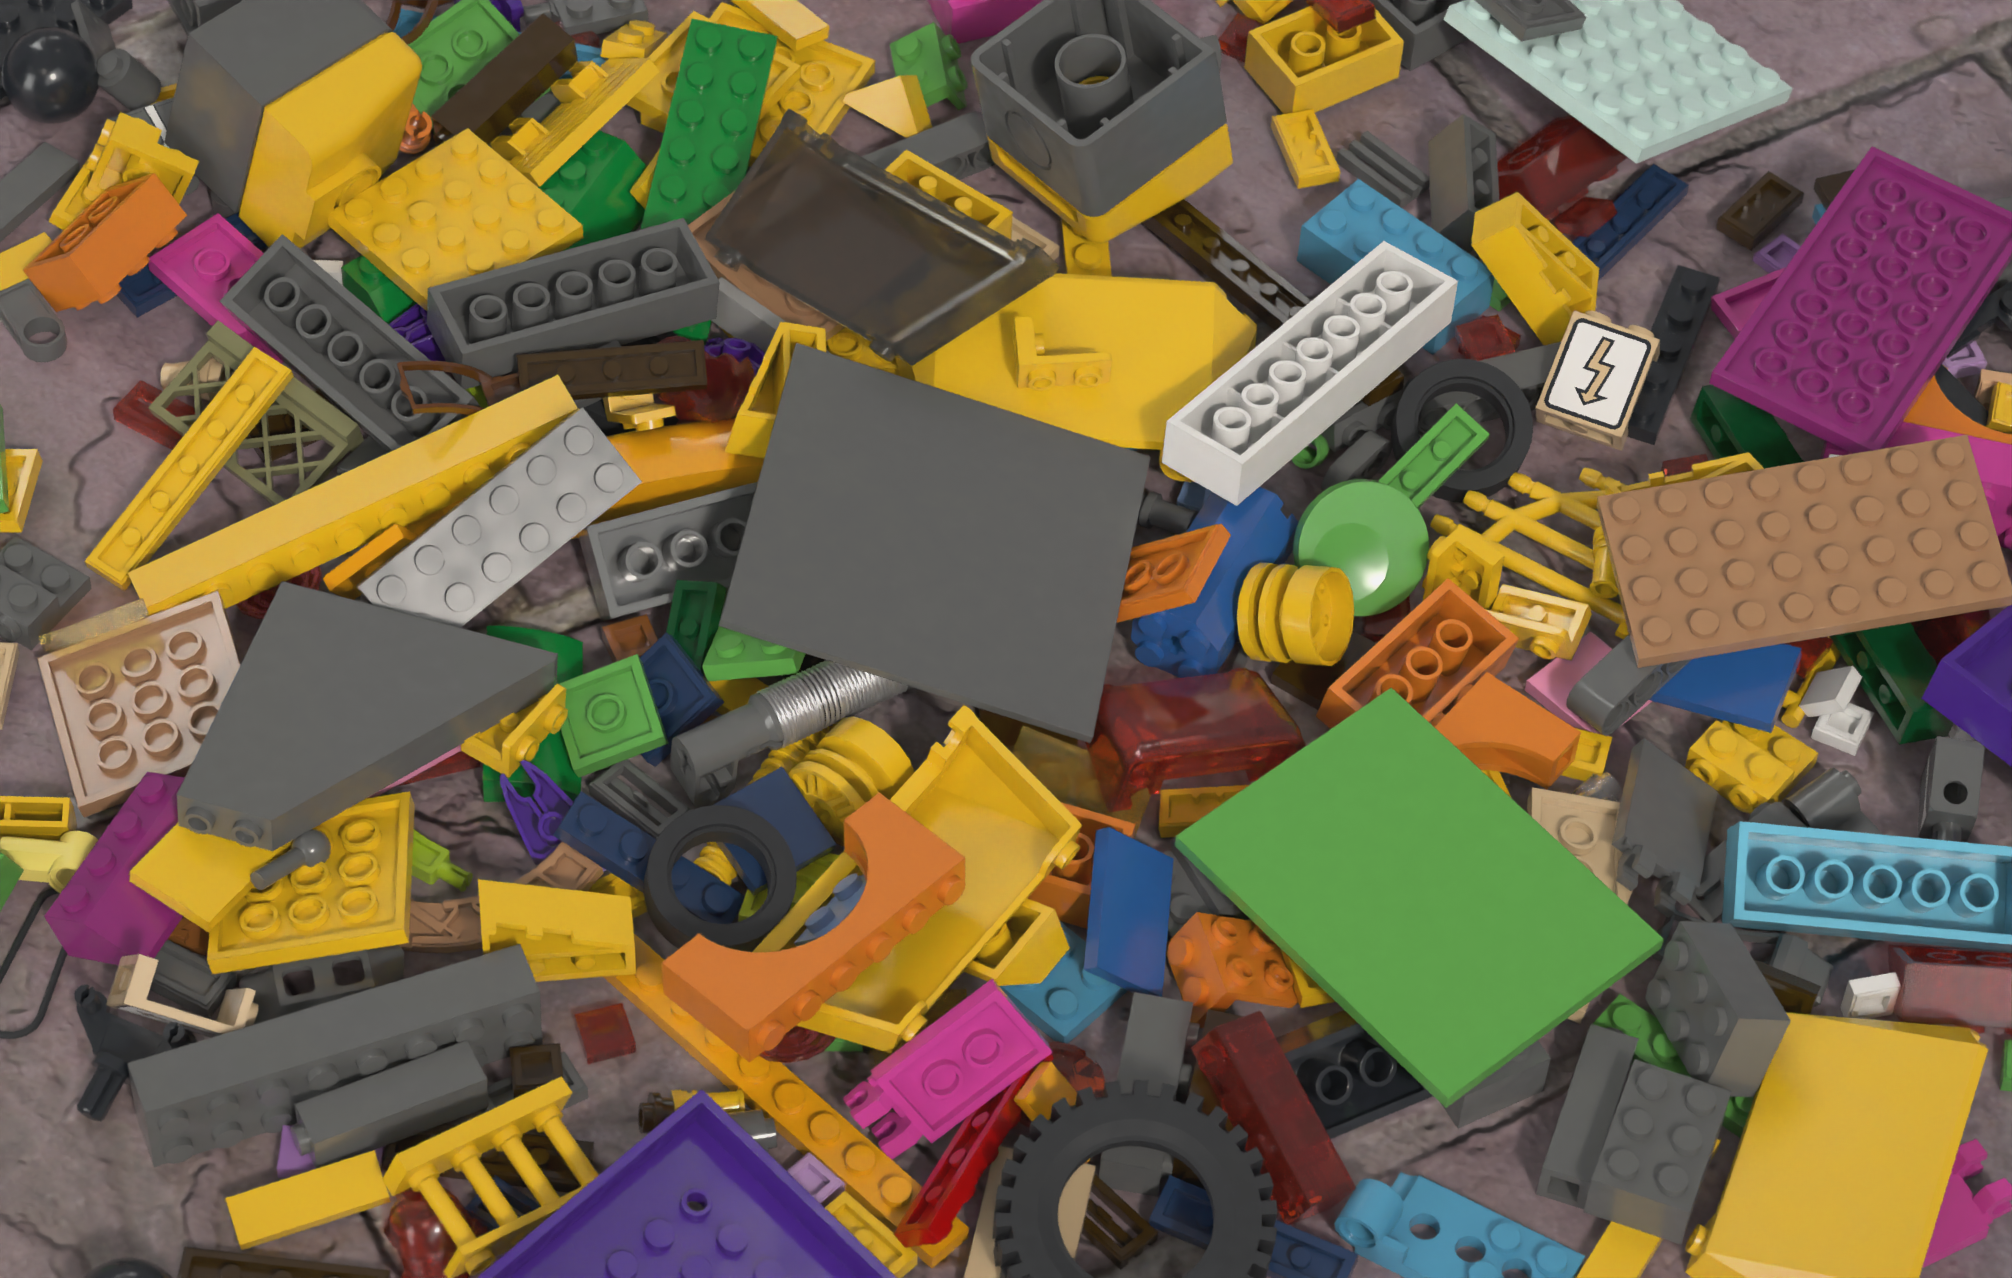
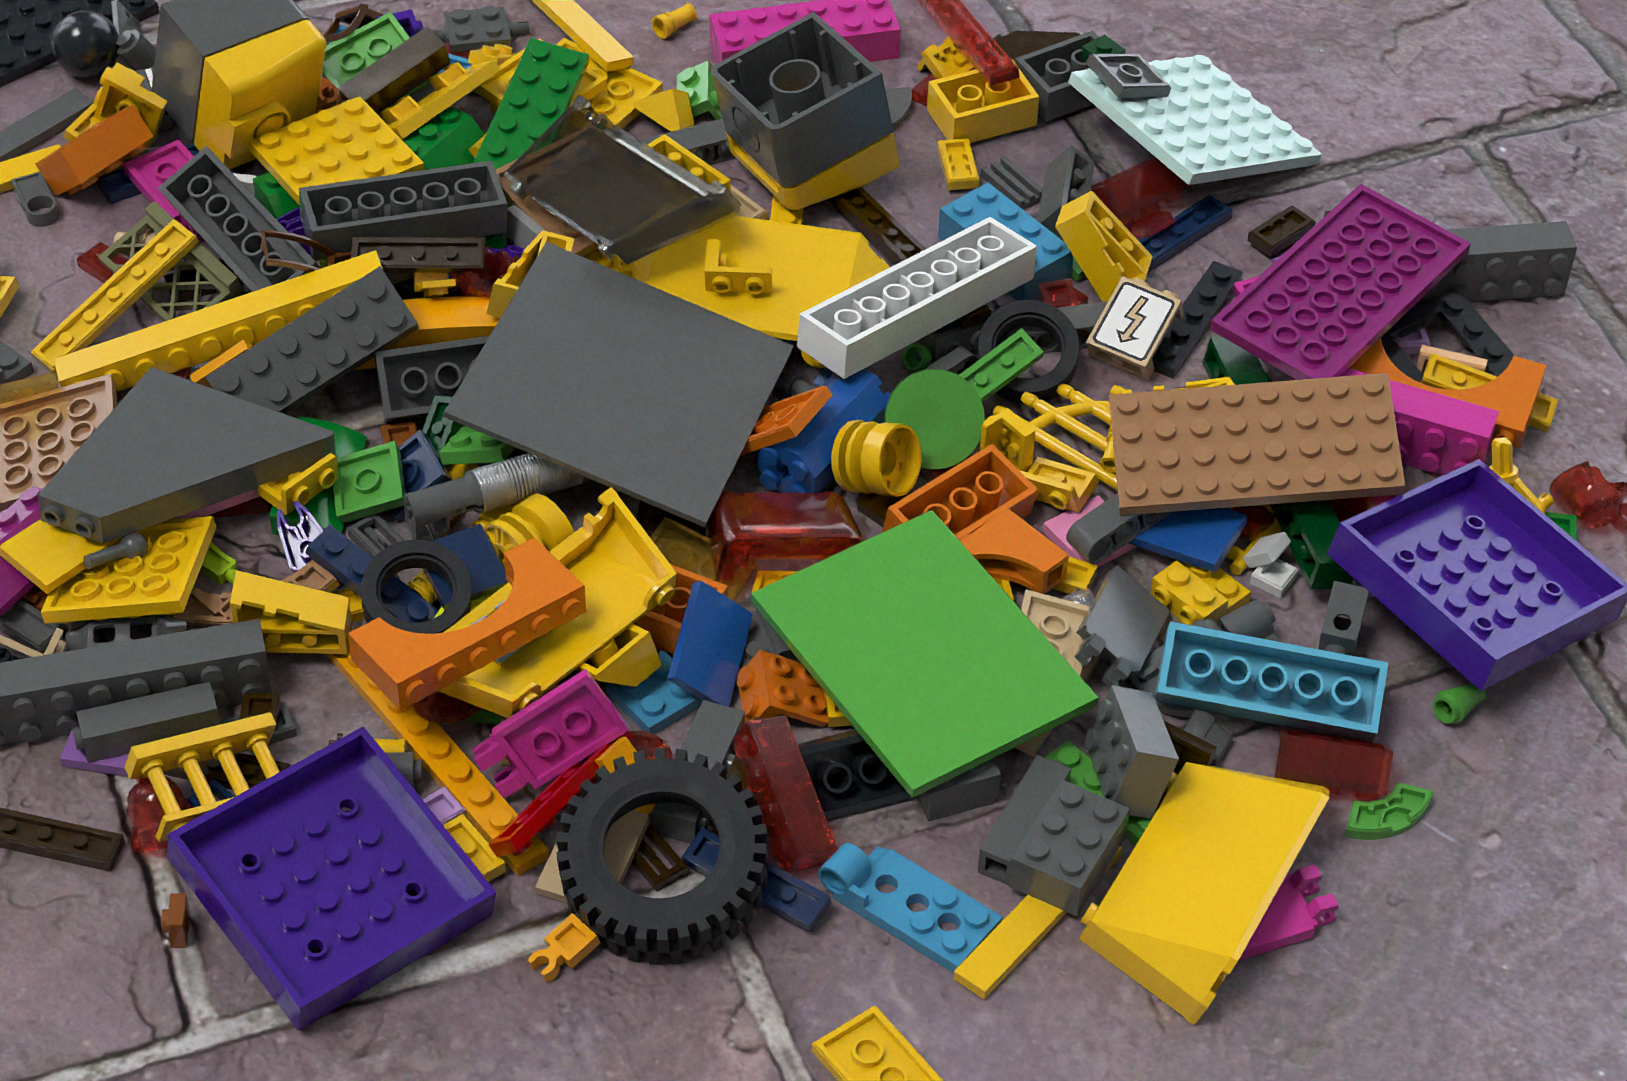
camera: 10 degrees right, 5 degrees down
yellow tile [225,1150,391,1251] -> none
clear red tile [574,1003,636,1064] -> none
white tile [1840,972,1901,1019] -> none

